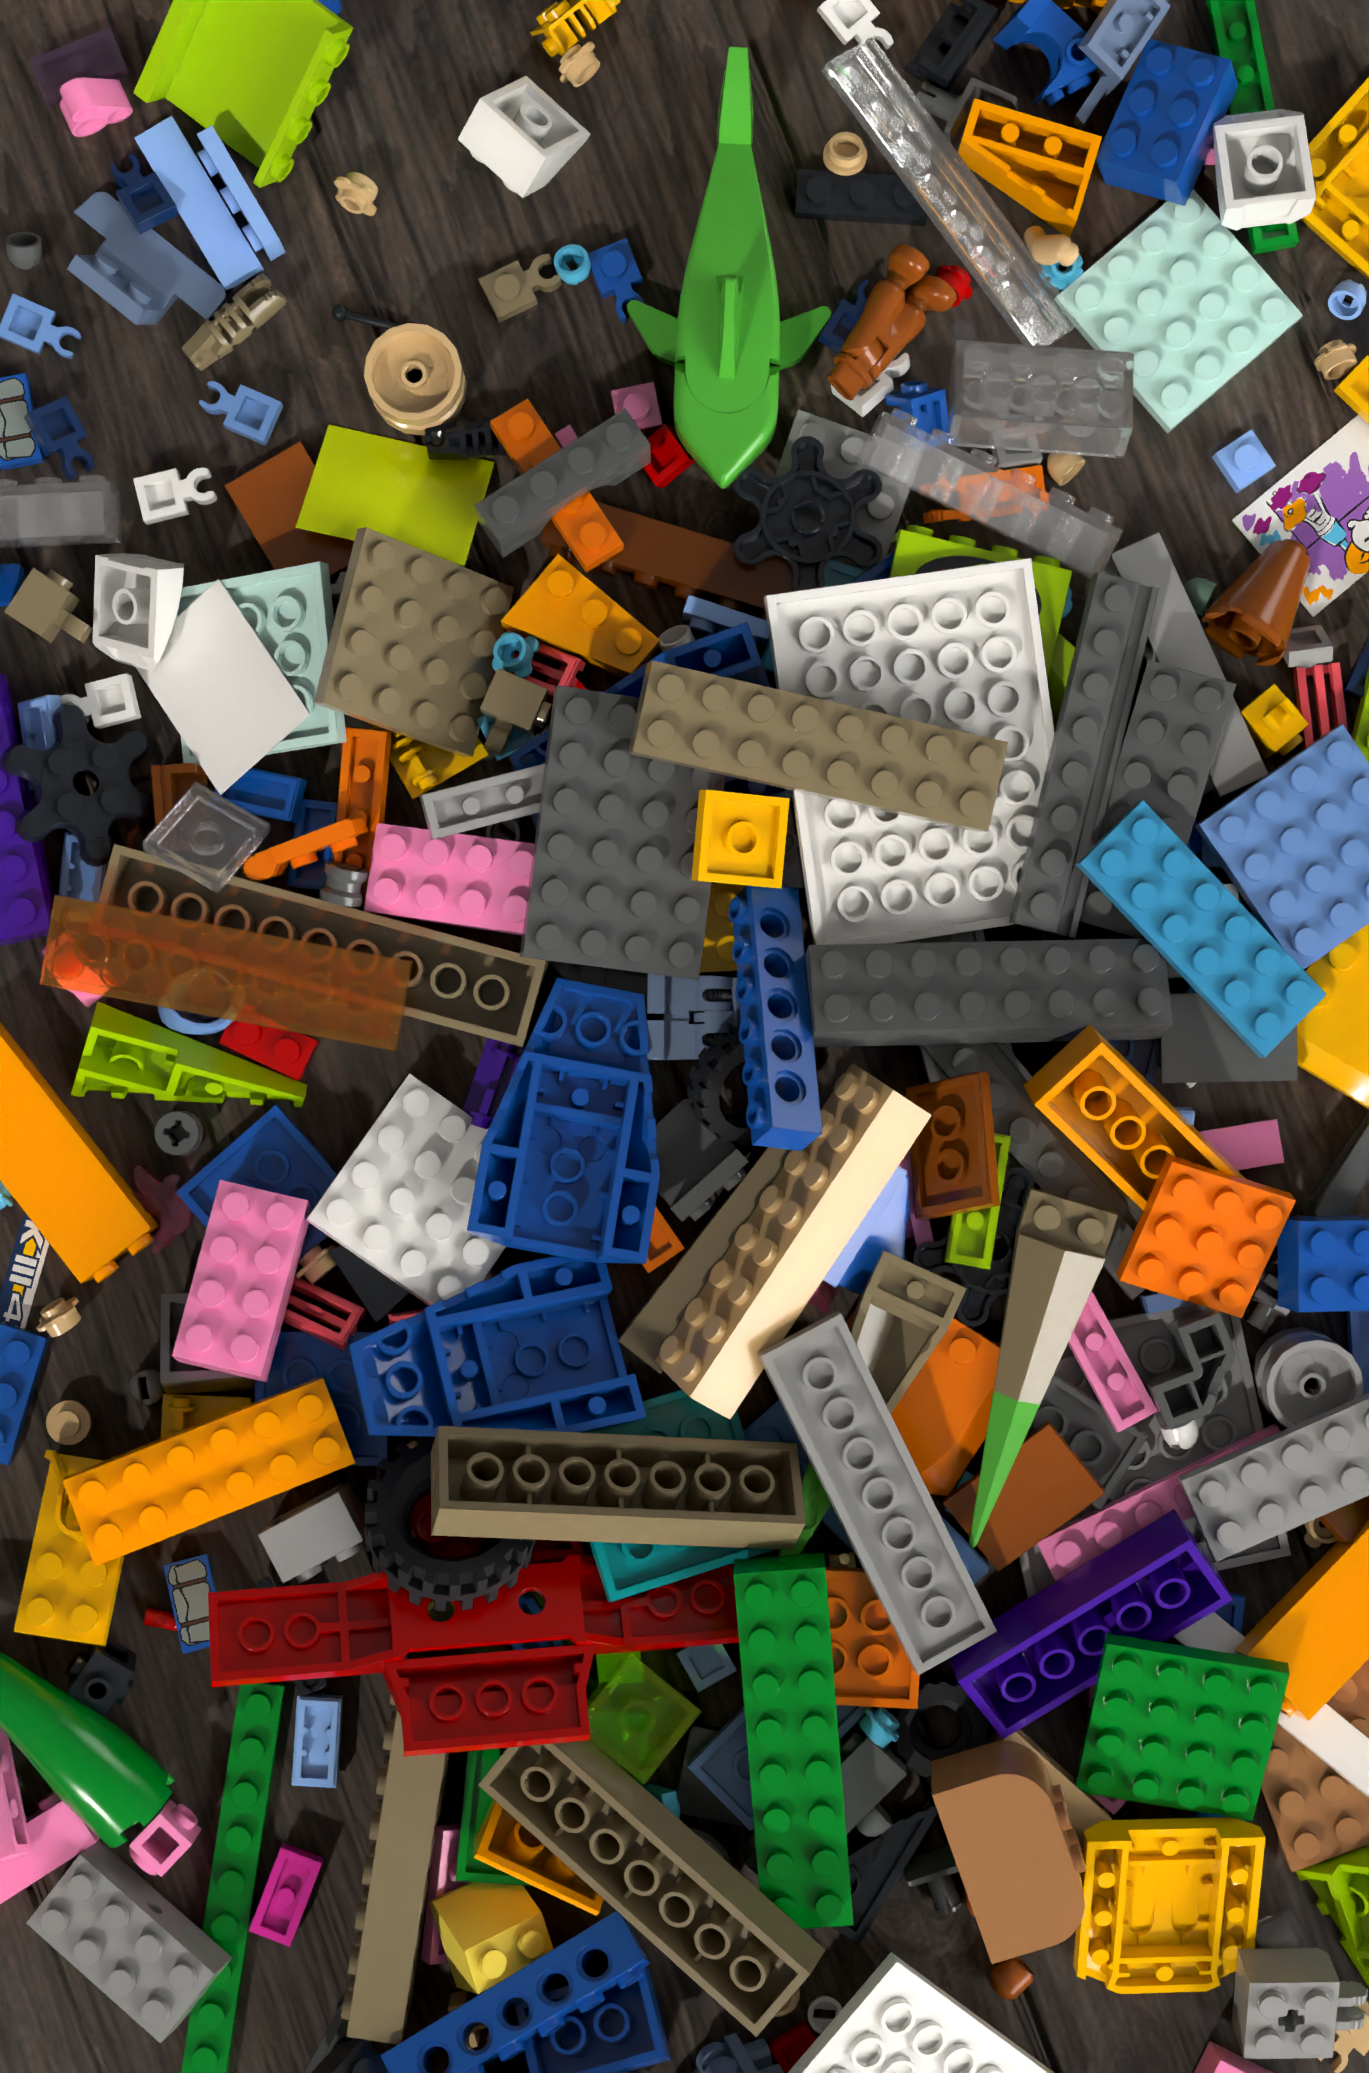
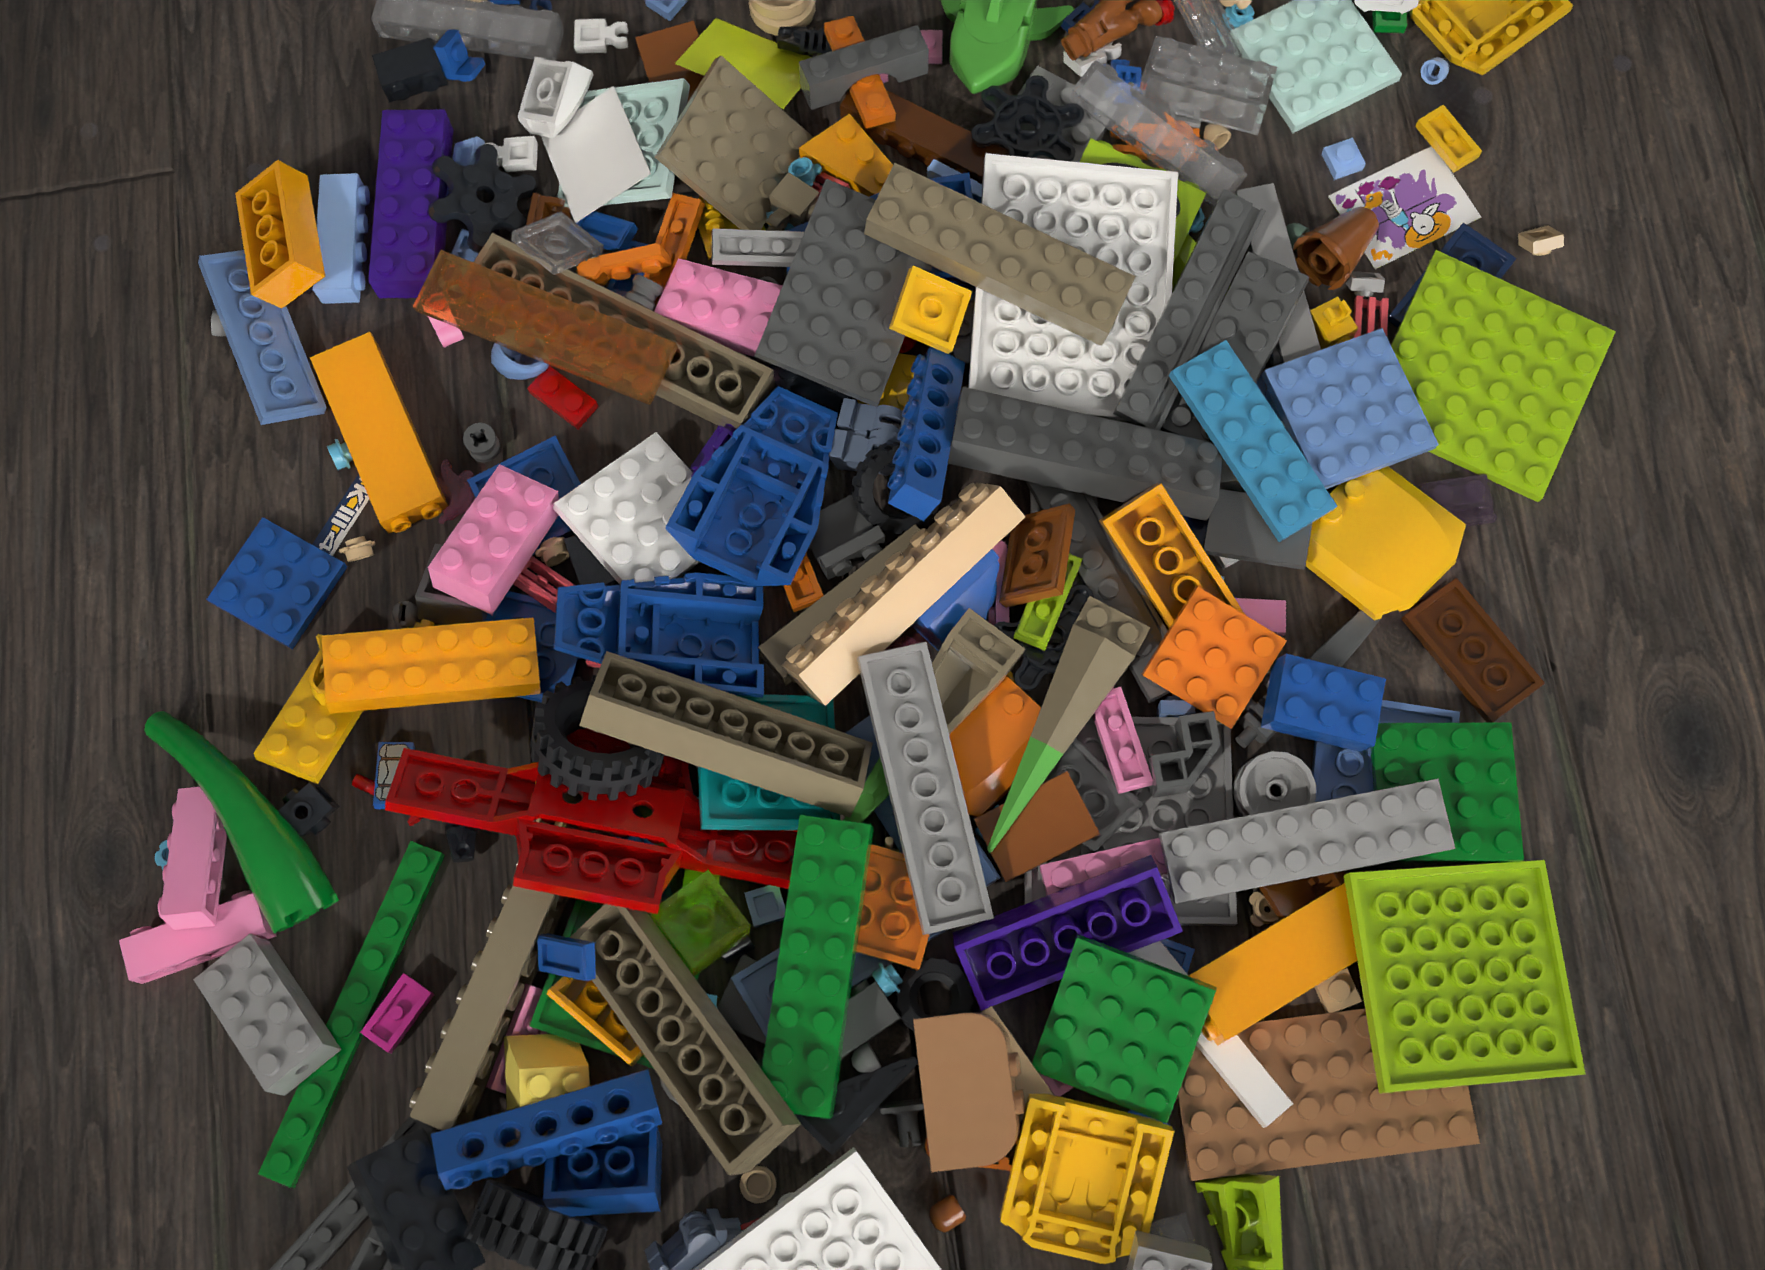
camera: 20 degrees right, 15 degrees down
dark tan brick [4,568,93,644] -> none
tan plate [46,1400,92,1445] -> none
lime wedge [71,1001,307,1107] -> none
bright pink brick [129,1799,202,1877] -> none
light grey brick [258,1479,365,1583] -> none
light blue plate [292,1693,343,1788] -> none
red plate [643,424,695,489] -> none
white hinge [1159,1420,1199,1450] -> none
tan plate [1314,339,1358,380] -> none
none -> blue tile [538,933,596,981]

